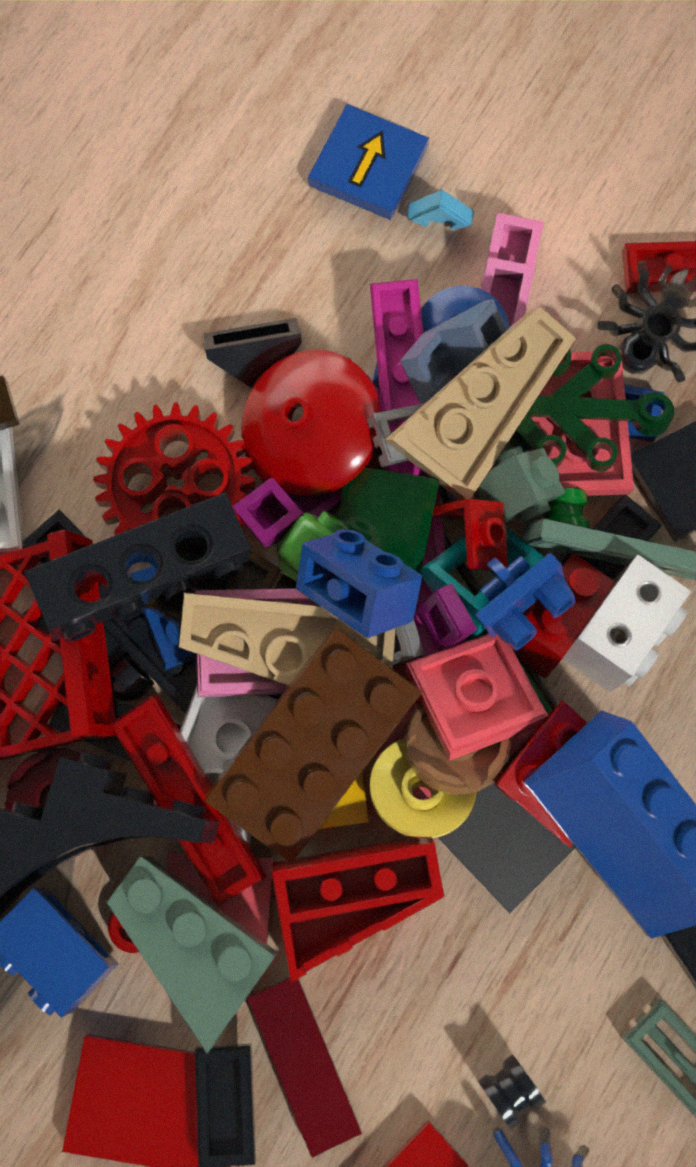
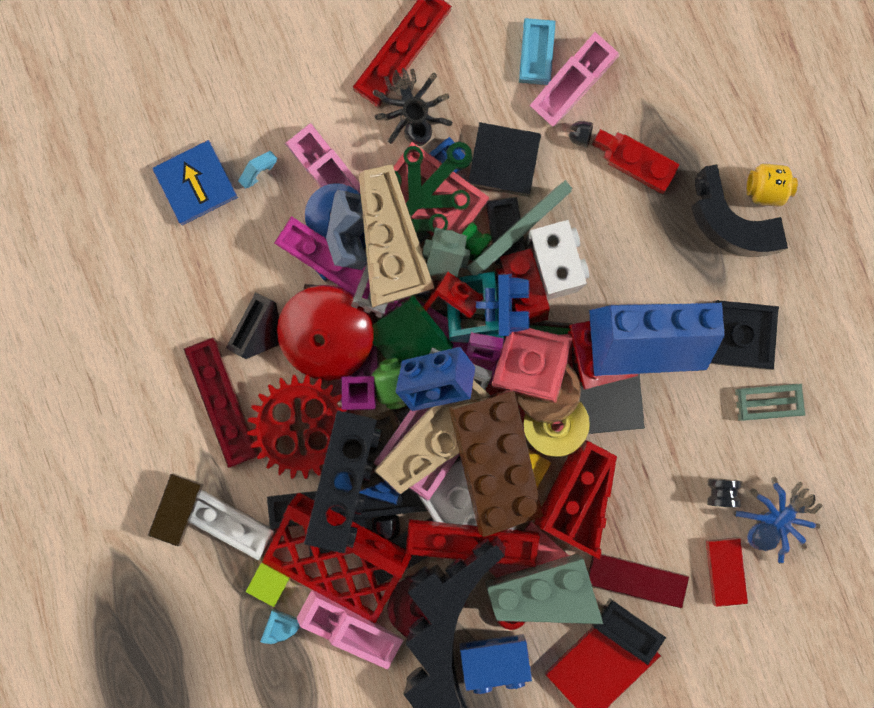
camera: 50 degrees left, 10 degrees up
none -> dark red tile [183,337,259,468]

